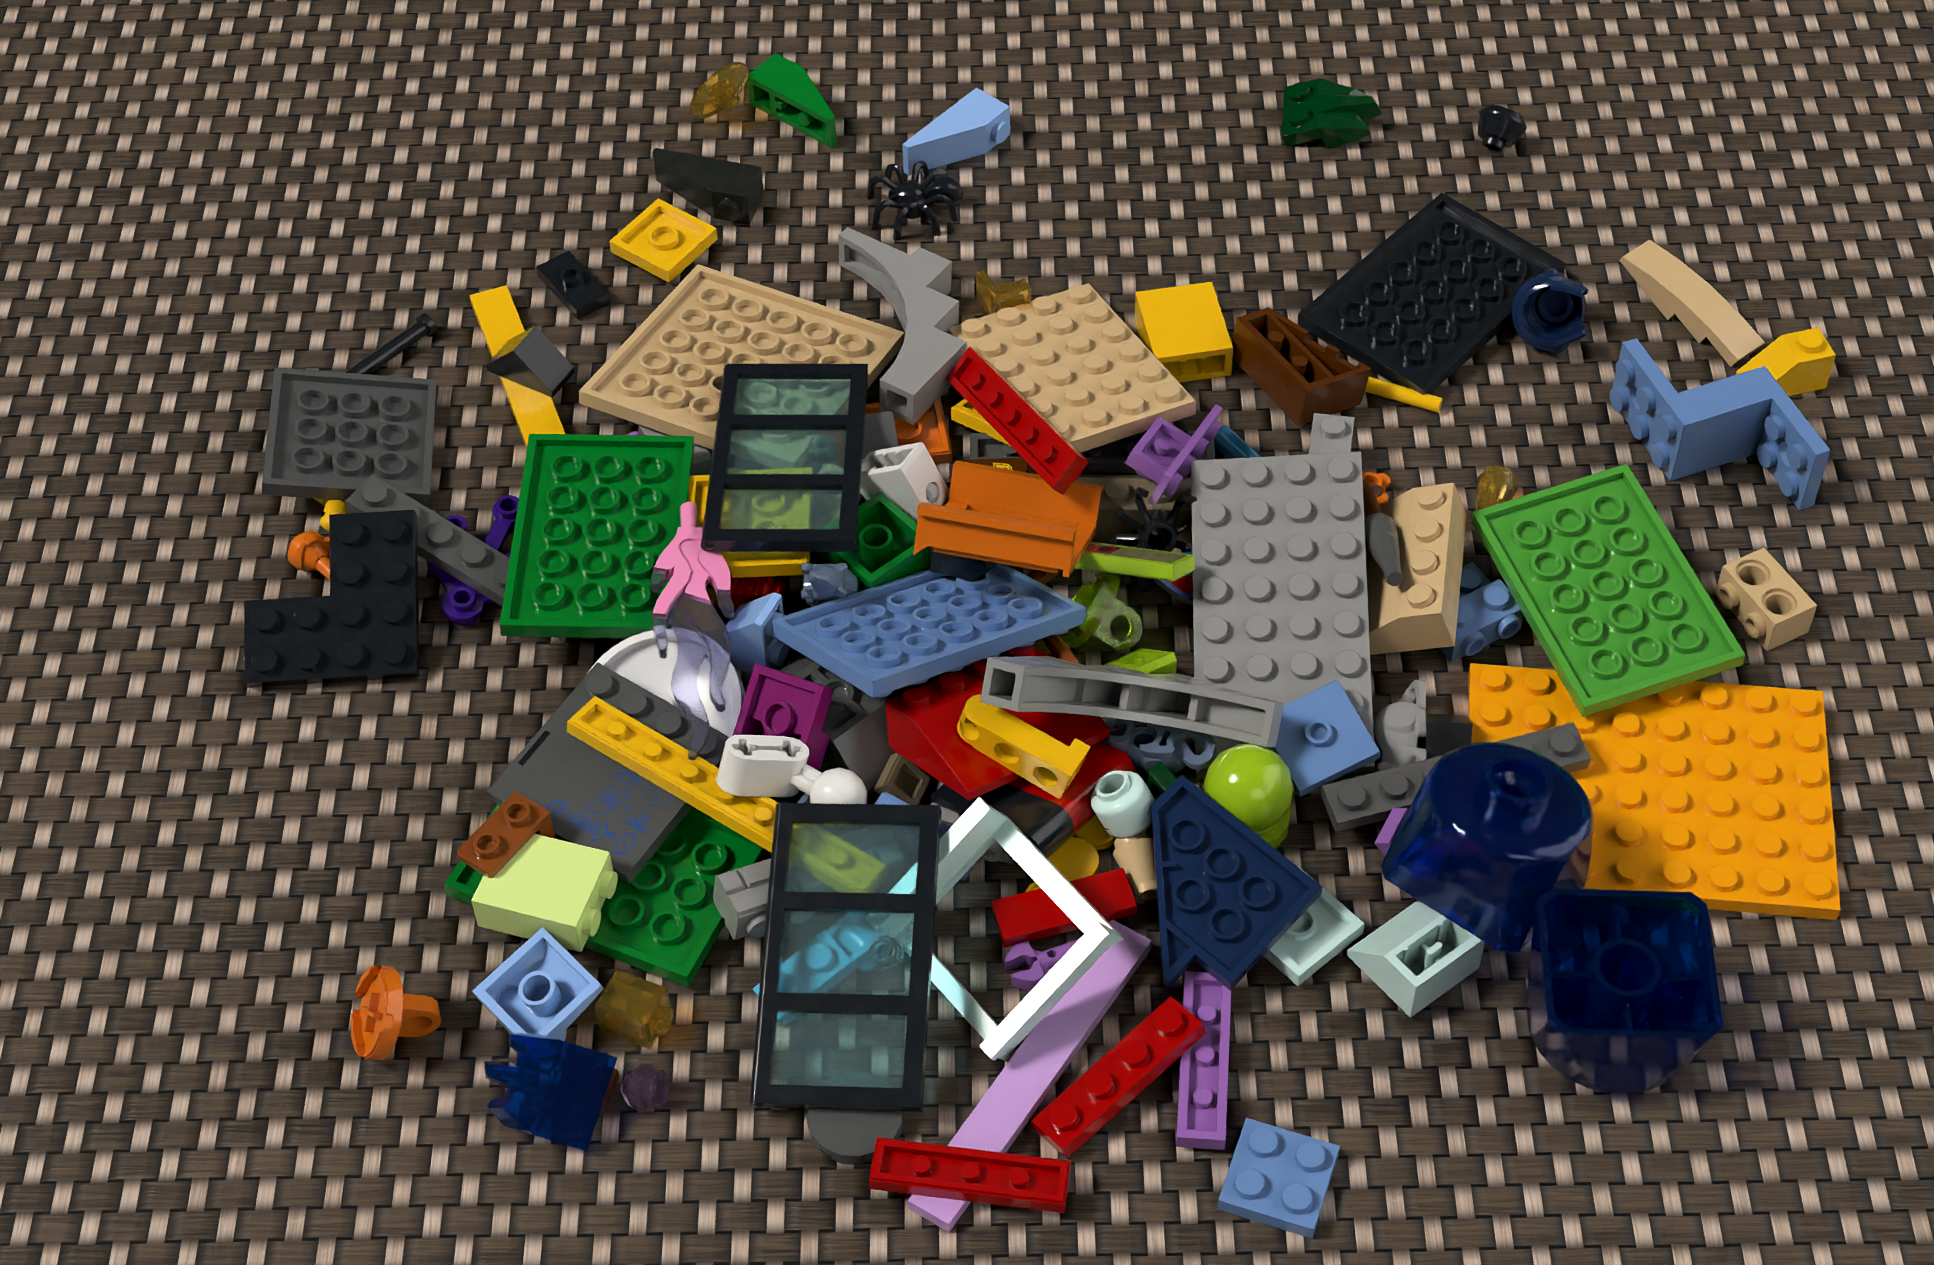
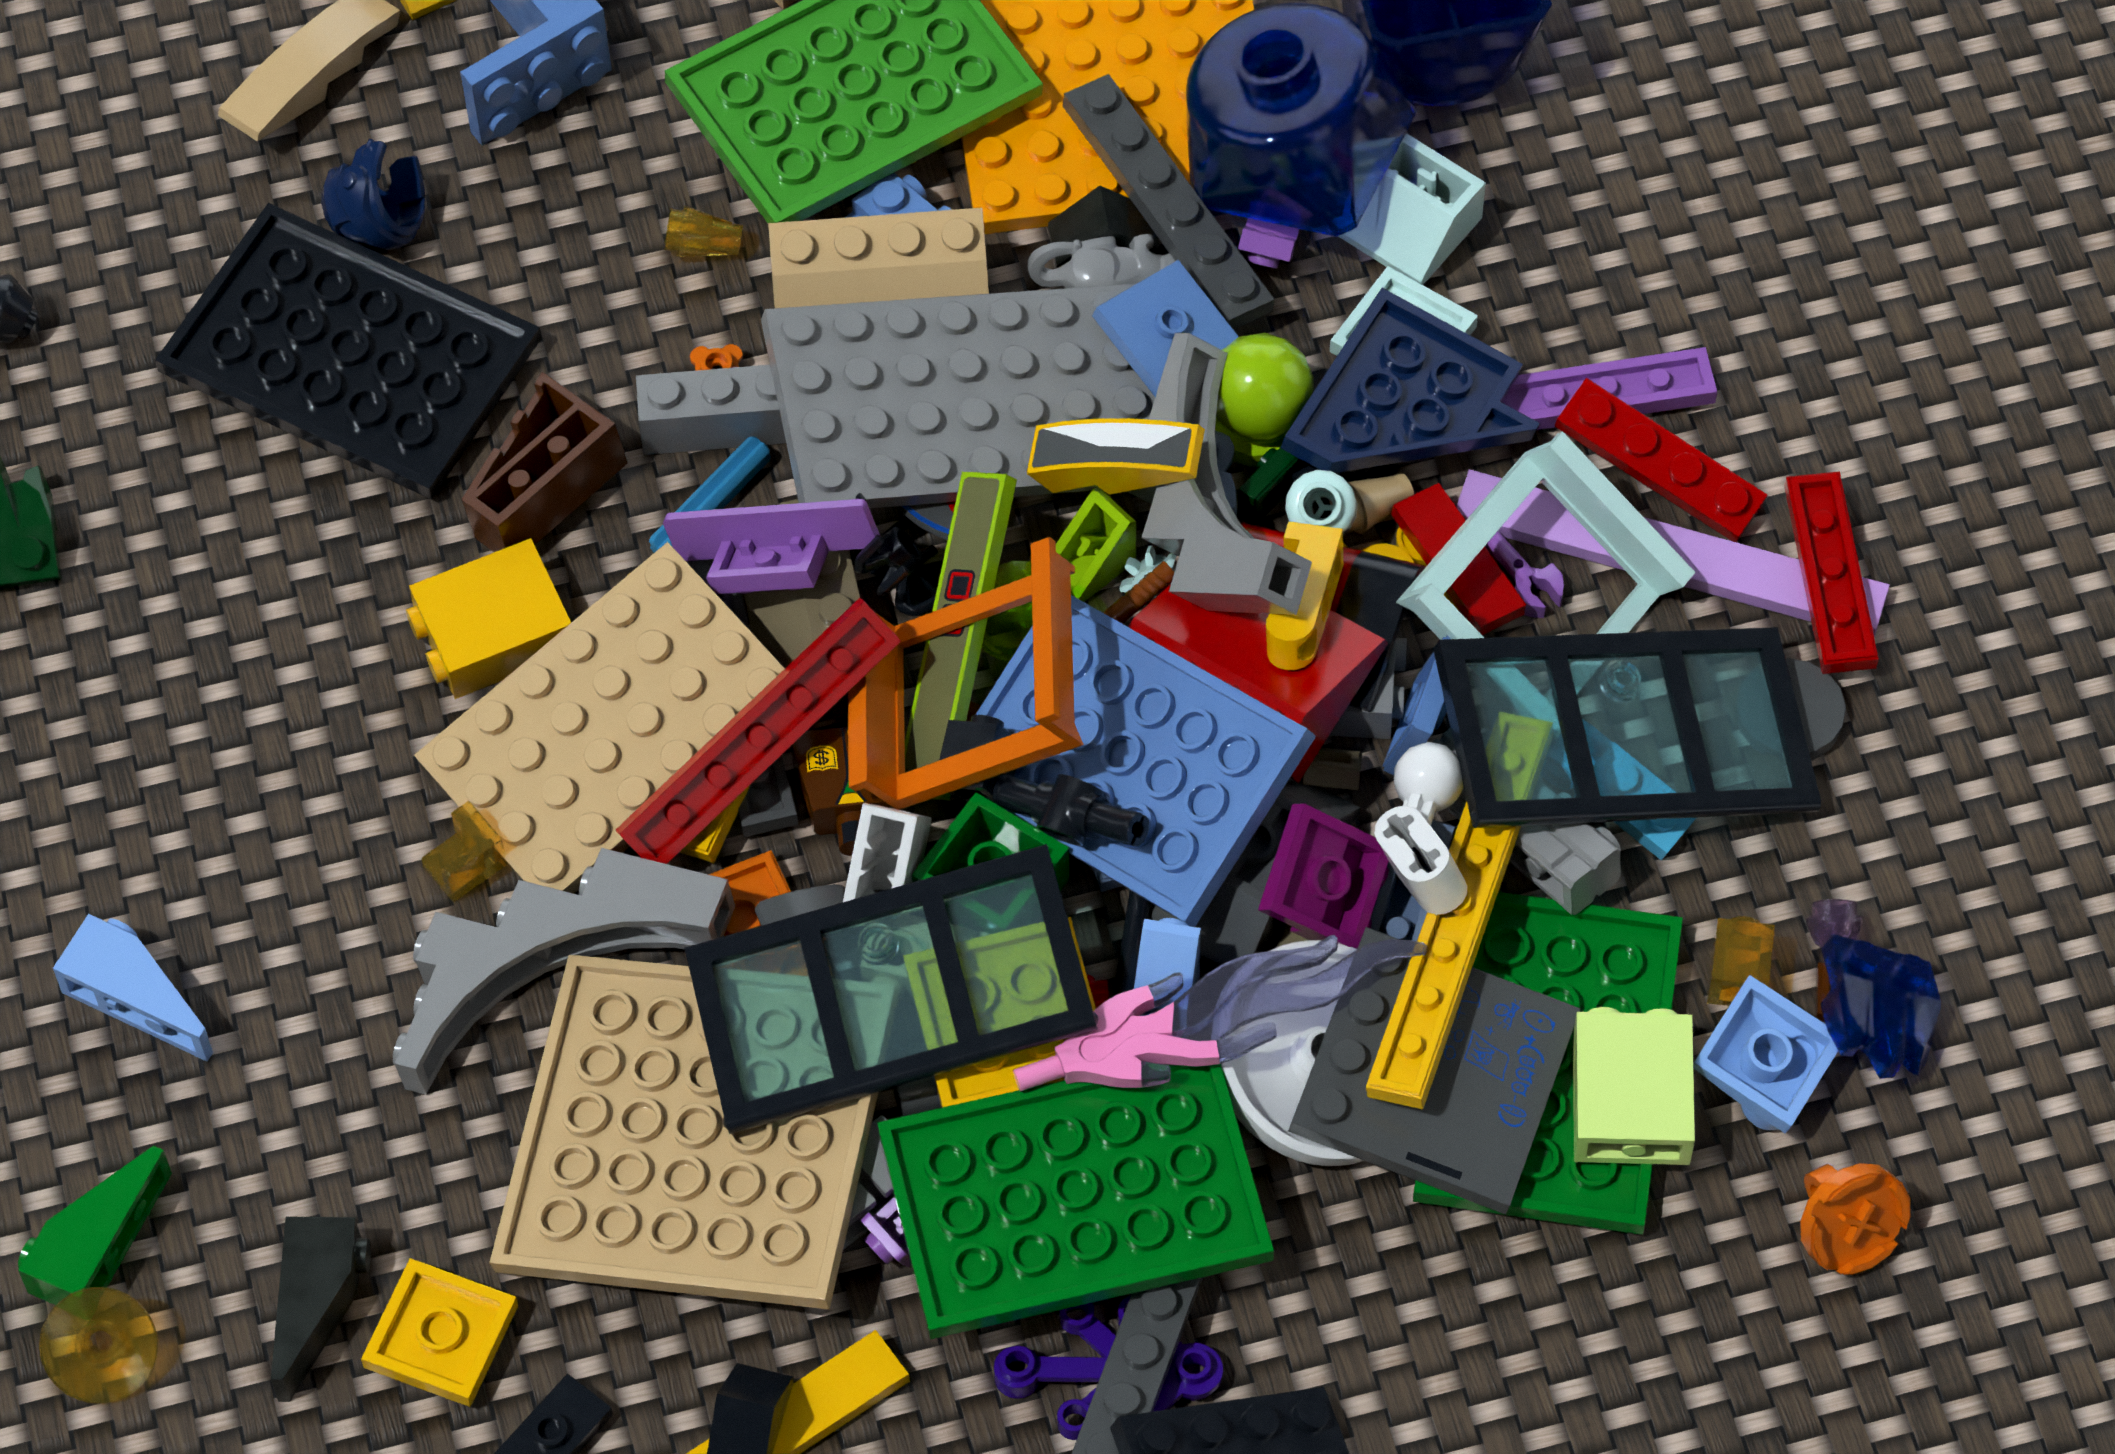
camera: 105 degrees left, 10 degrees up
dark orange bracket [457,791,556,878] -> none
sand blue animal [801,563,858,607] -> none
black animal [867,161,963,241] -> none
medium blue plate [1217,1118,1340,1239] -> none
dark grey piece [1363,480,1404,586] -> none
yellow bar [1365,376,1443,413] -> none
none -> black pin [993,774,1149,847]
none -> slope [1027,418,1205,495]

